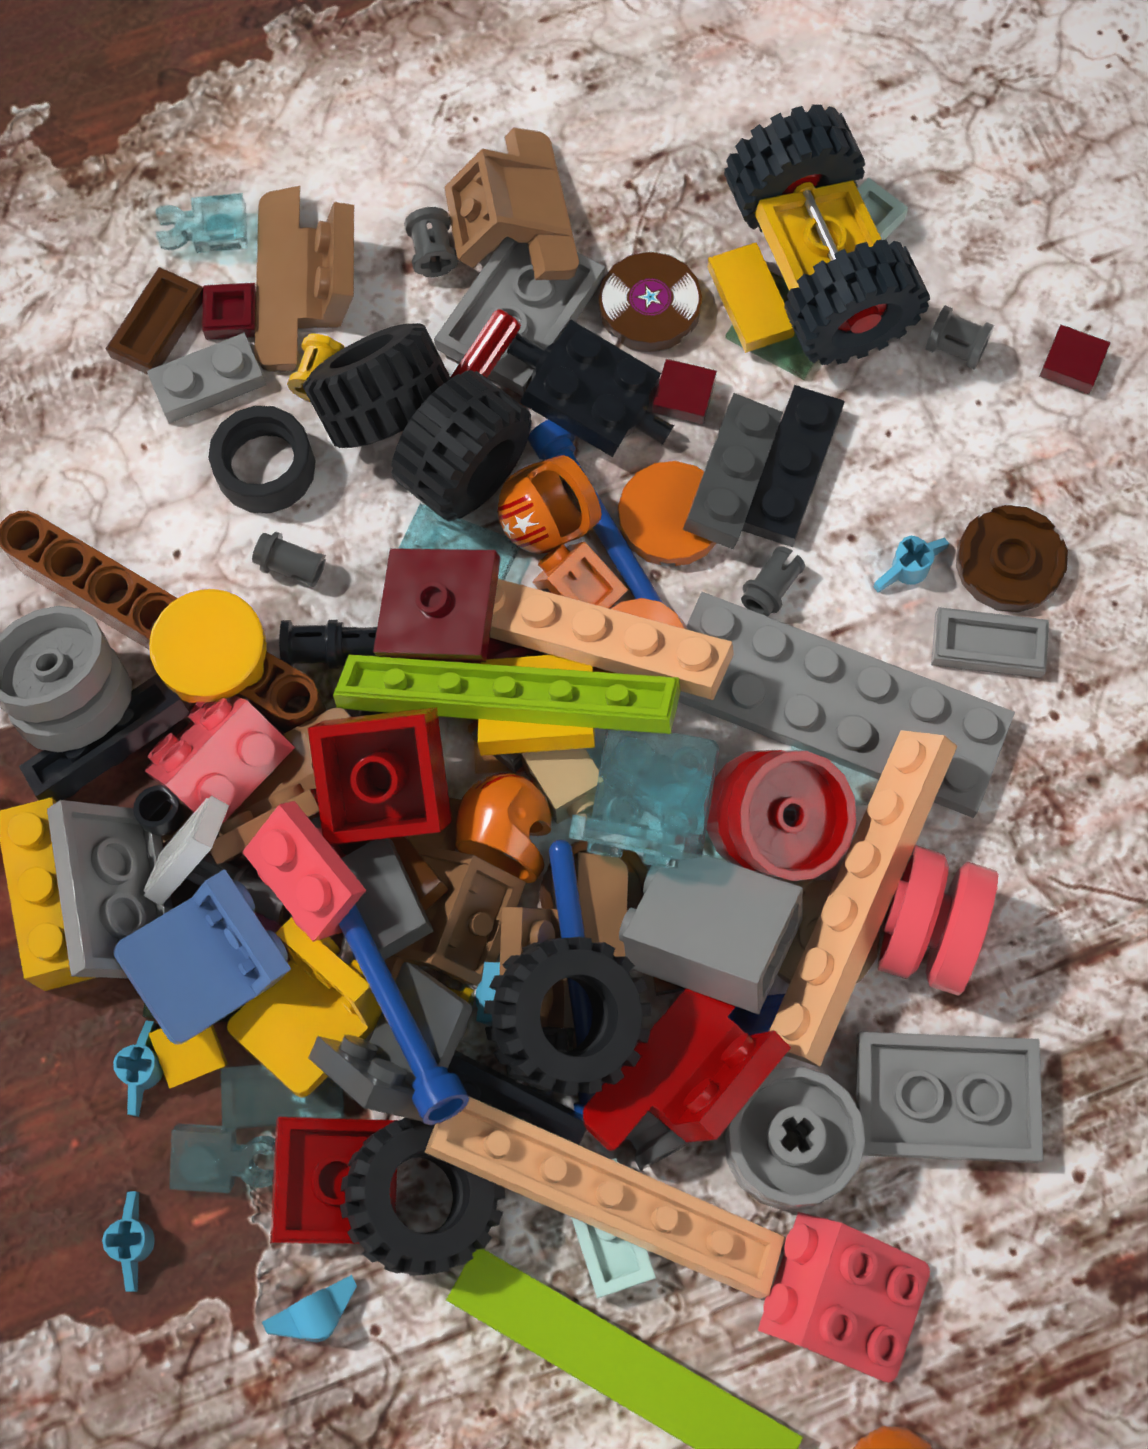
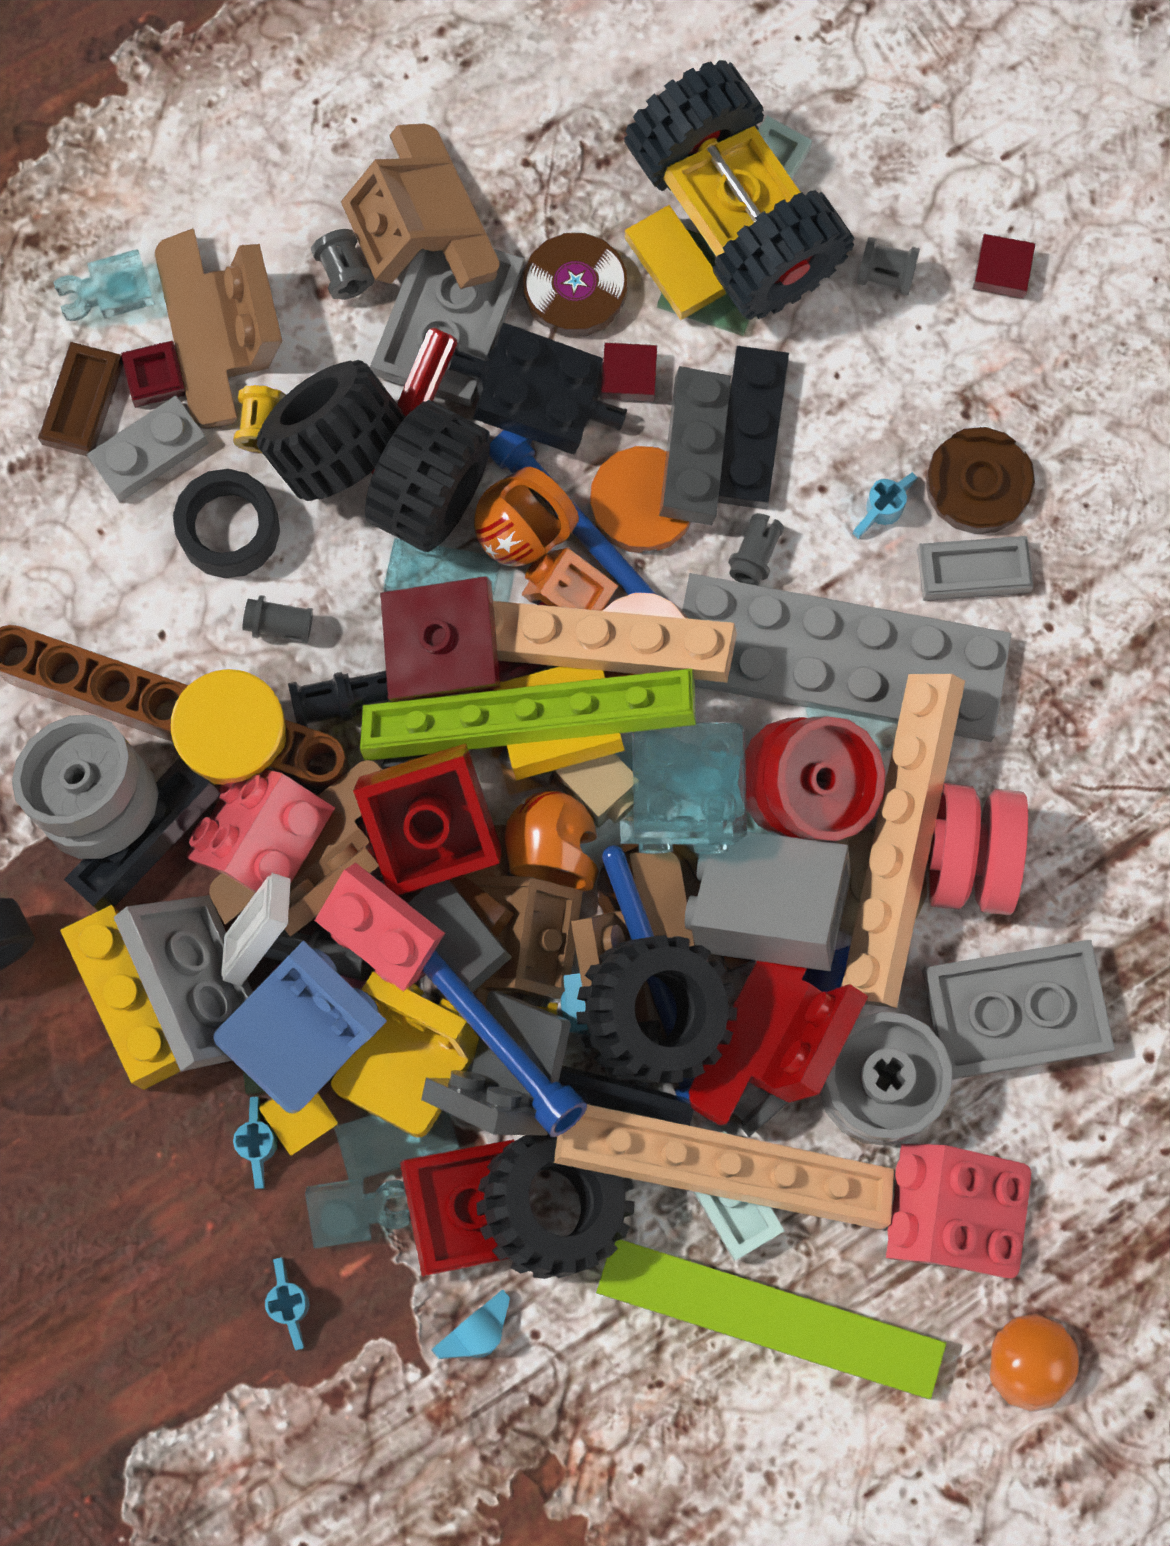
camera: 15 degrees left, 5 degrees up
black hinge [133,785,183,836] -> none

